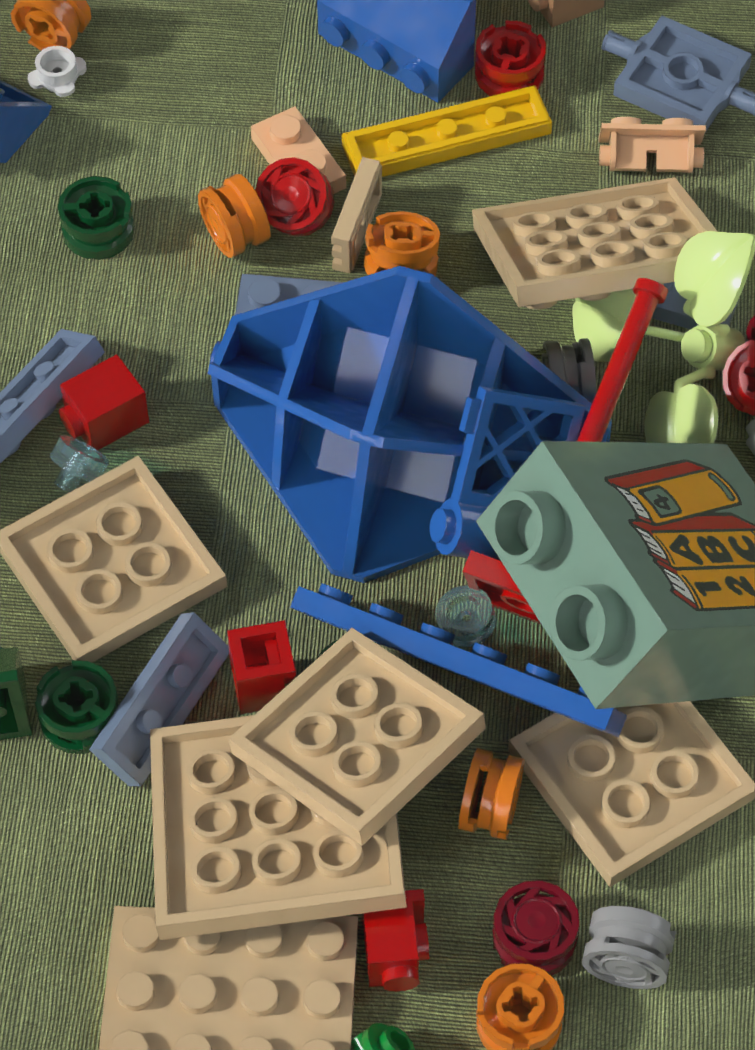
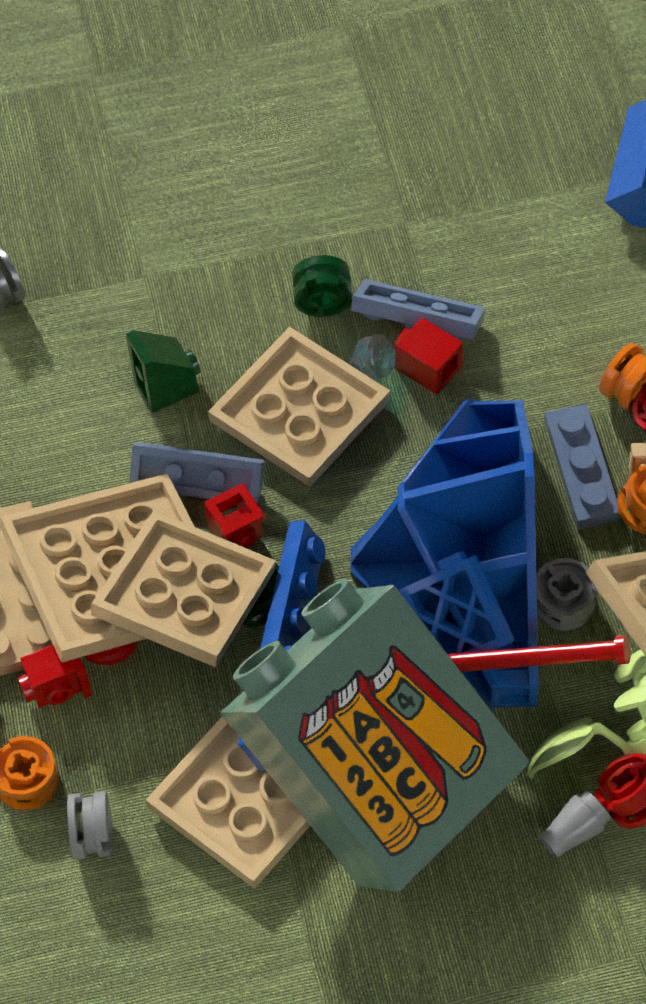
camera: 75 degrees right, 0 degrees up
dark green wheel [35,660,119,754] -> none
dark green wheel [58,176,135,260] -> none
orange wheel [458,748,525,840] -> none
dark red wheel [492,881,580,976] -> none
flat silver wheel [542,338,596,403] -> none

